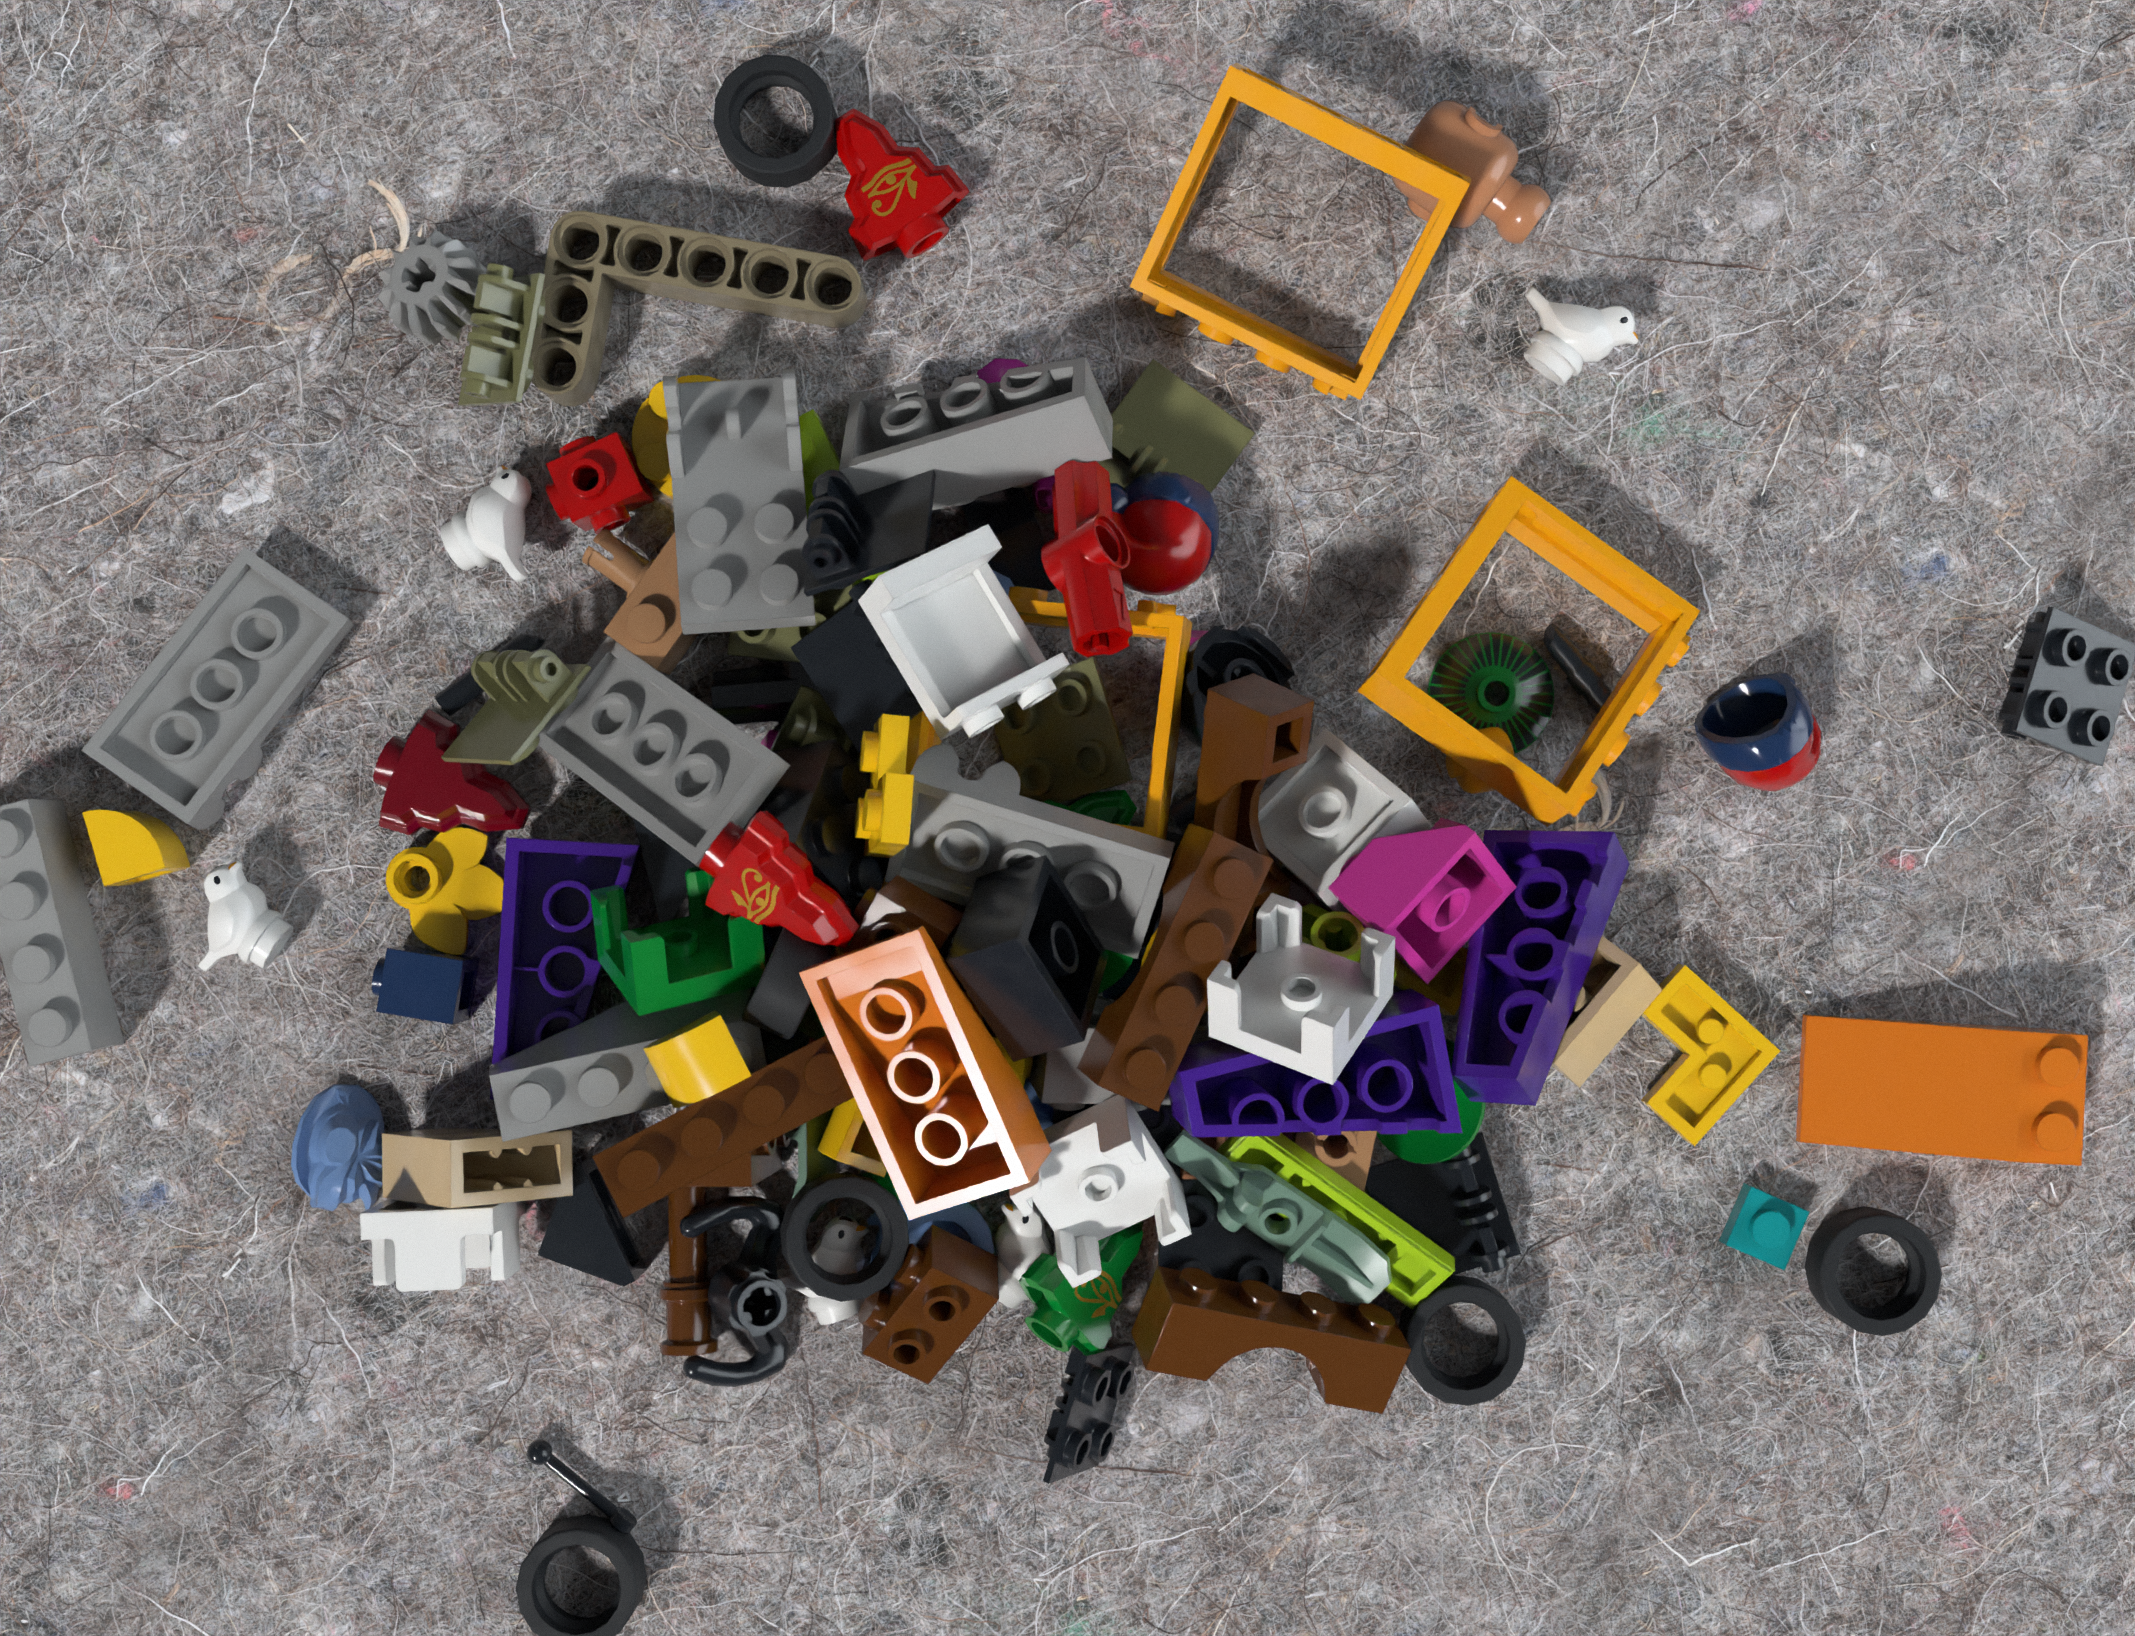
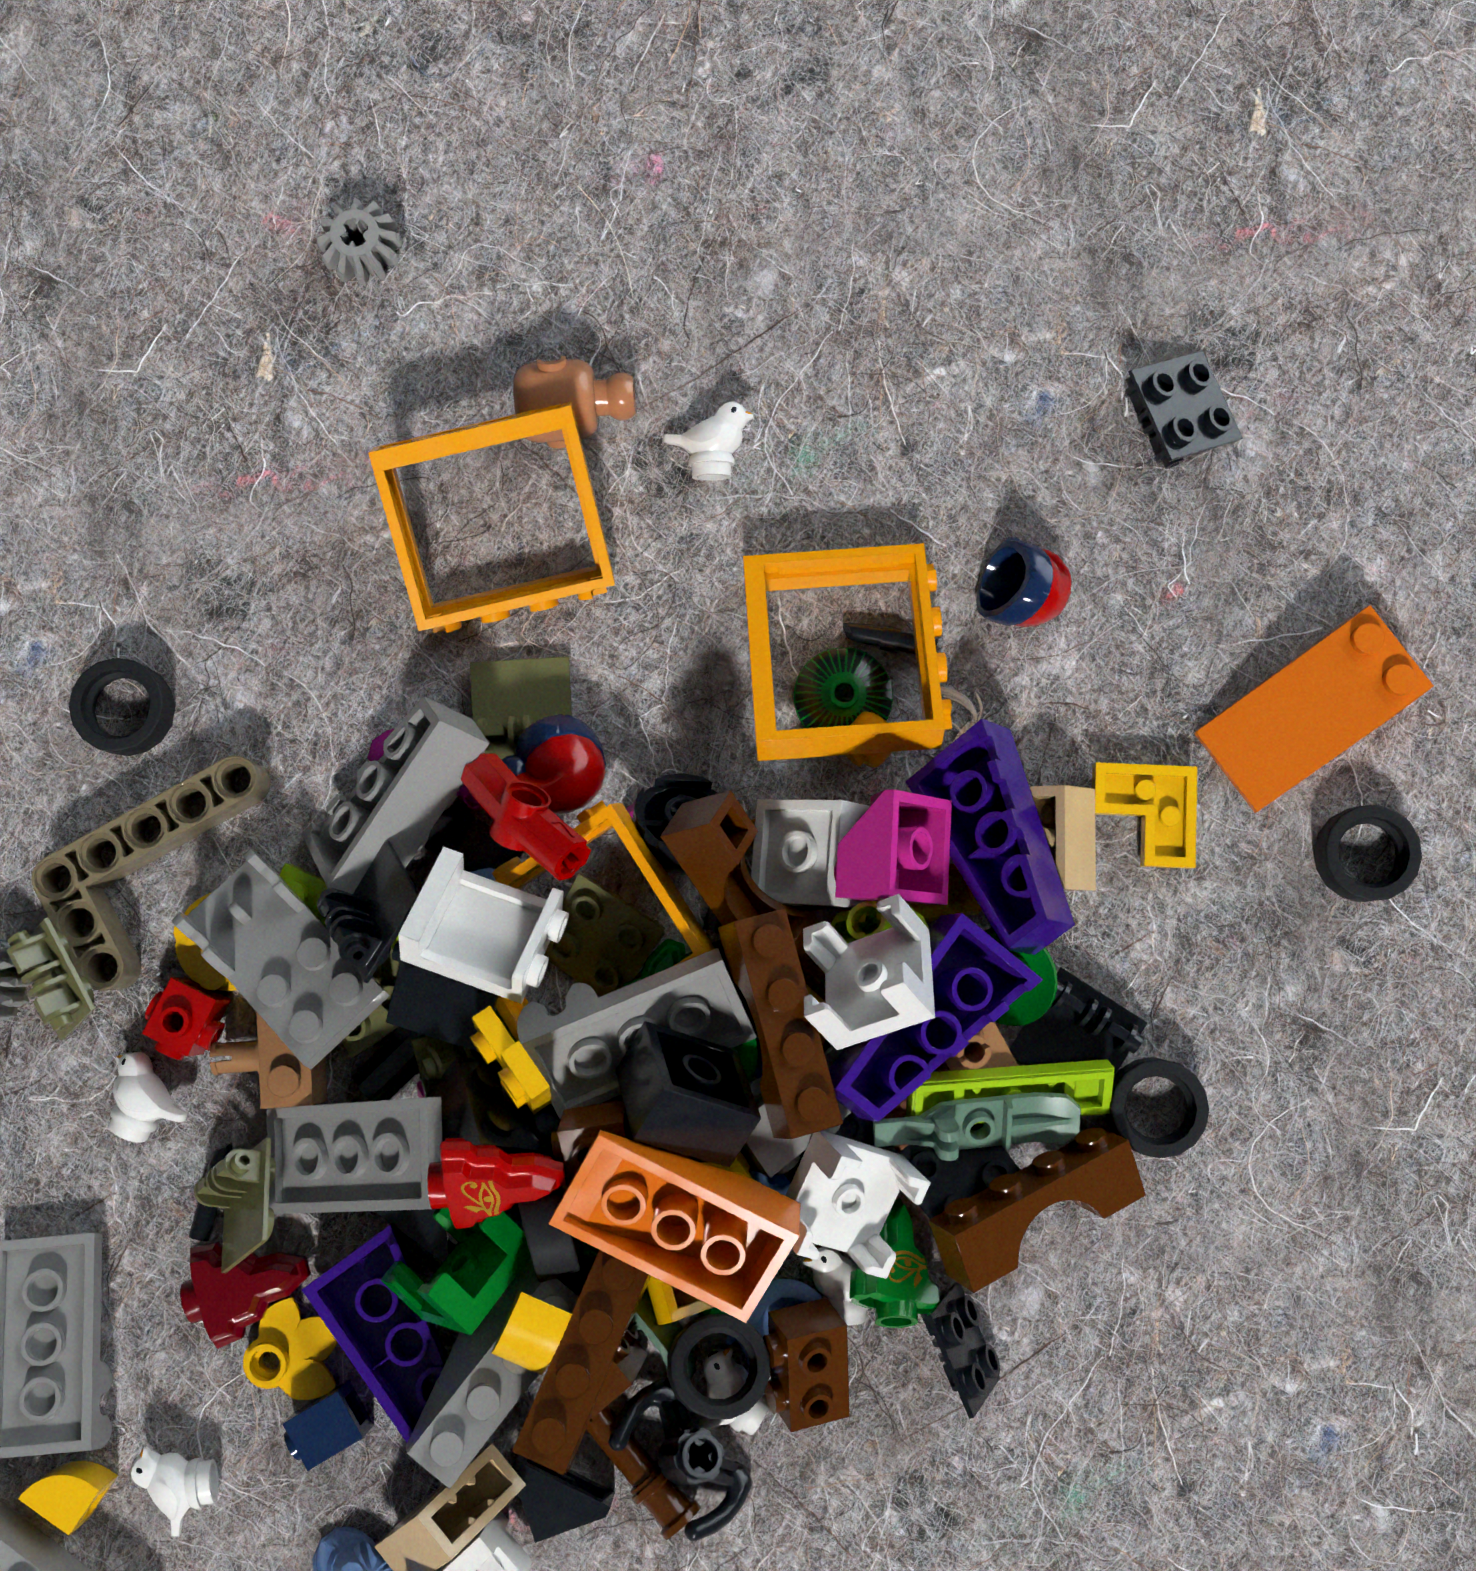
camera: 30 degrees left, 5 degrees down
red rock [835,108,970,262] -> none
teal plate [1719,1183,1810,1270] -> none

